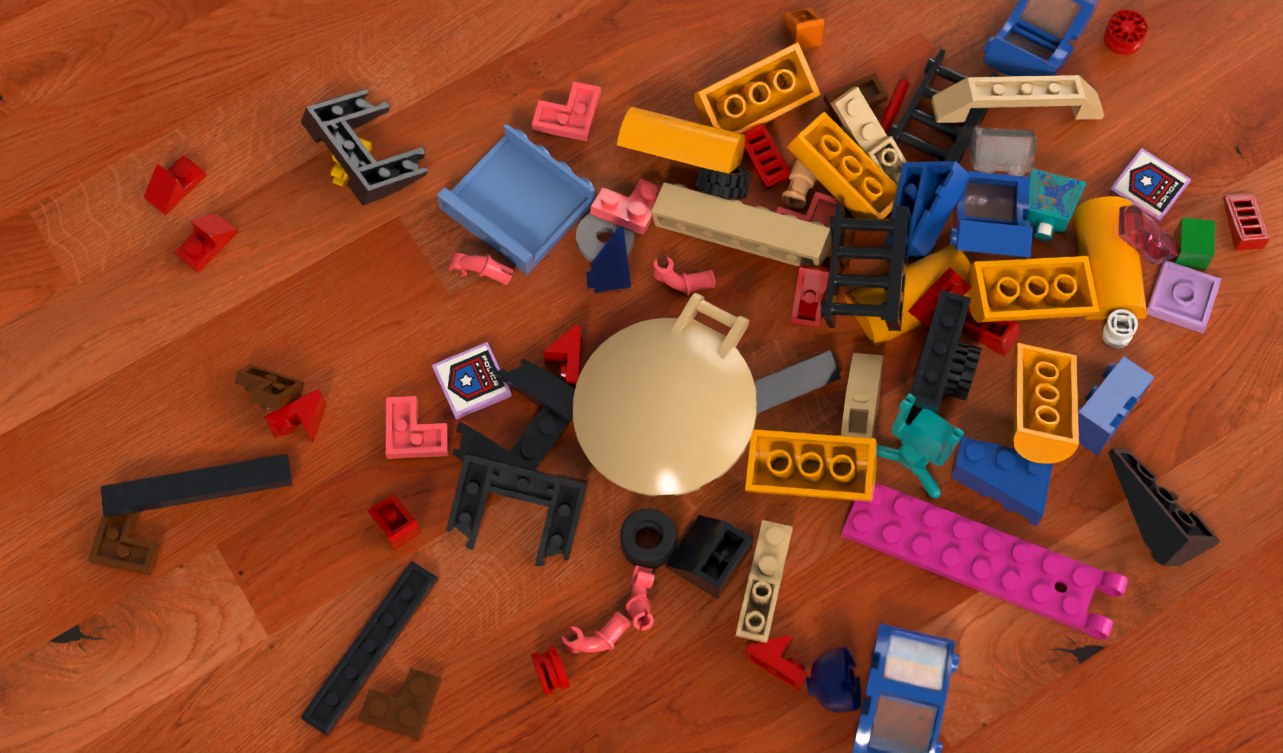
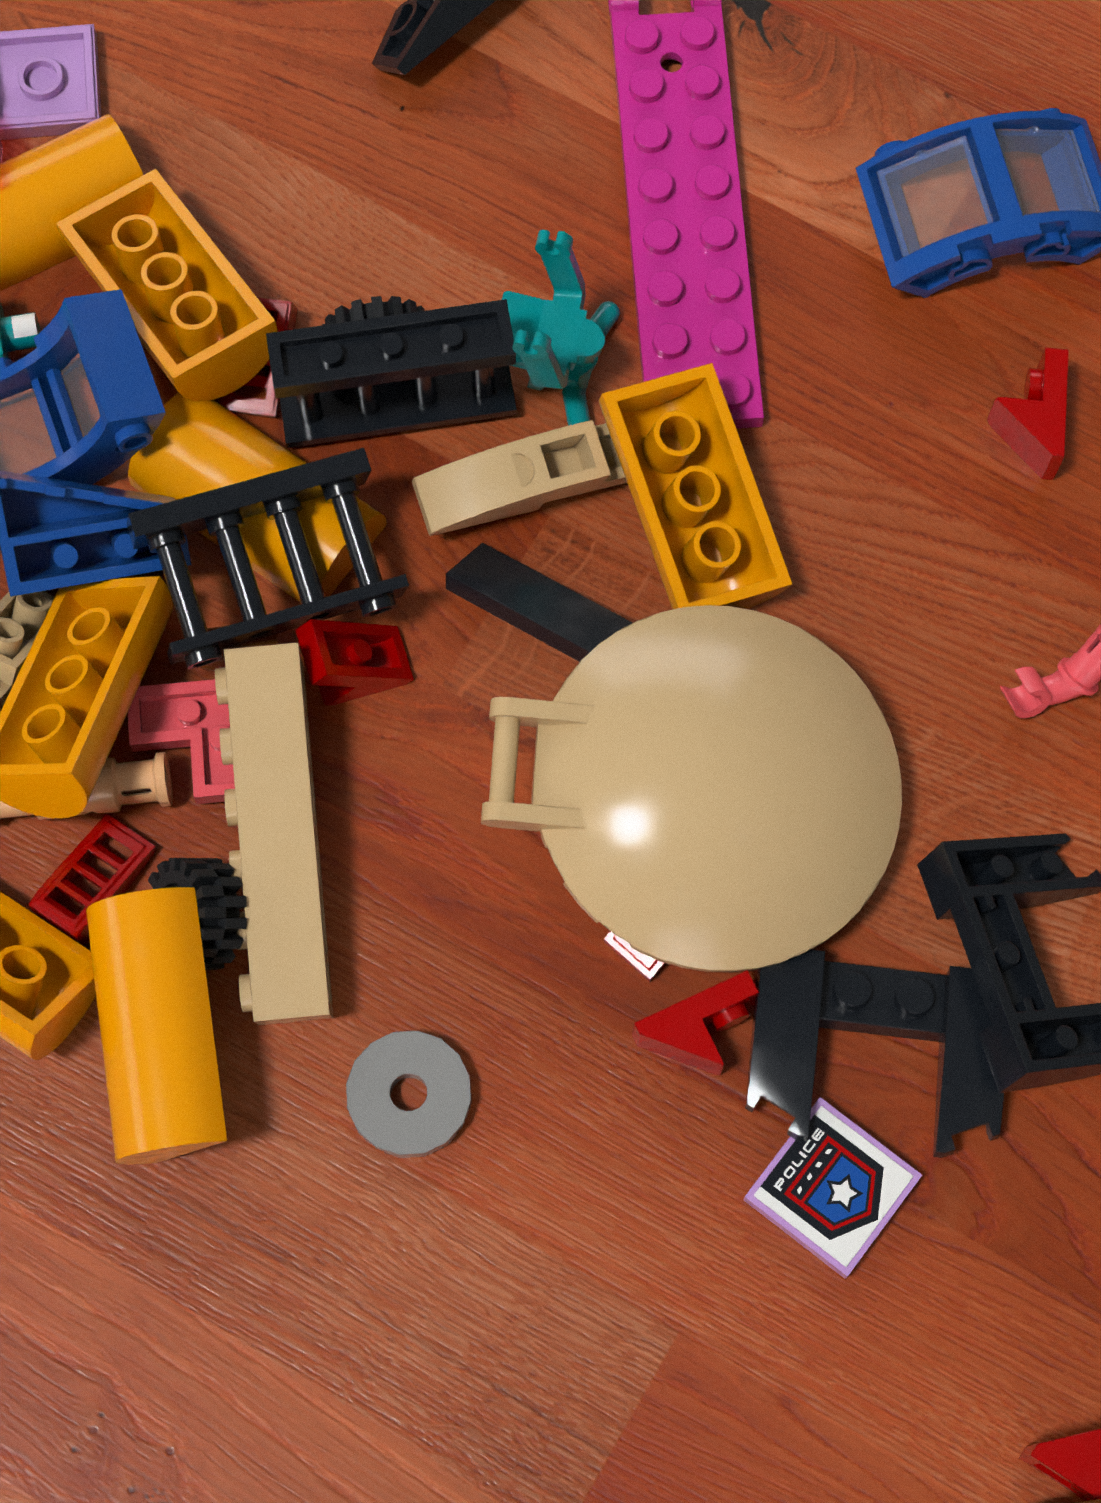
camera: 120 degrees left, 5 degrees up
coral plate [386,396,448,459] -> none
medium blue panel [437,124,595,275] -> none
coral piece [449,253,513,286] -> none
coral plate [532,82,602,142] -> none
clear blue slope [586,227,631,295] -> none
coral plate [590,179,662,235] -> none
black tyre [620,508,676,569] -> none
coral piece [653,257,715,296] -> none
black slope [665,515,753,600] -> none
tan slope [735,520,793,643] -> none
clear blue cylinder [806,647,862,713] -> none
red slope [908,267,972,328] -> none
blue wedge [951,436,1053,527] -> none
light orange brick [1014,343,1079,464] -> none
wedge [1078,356,1154,455] -> none
white wheel [1102,309,1138,349] -> none

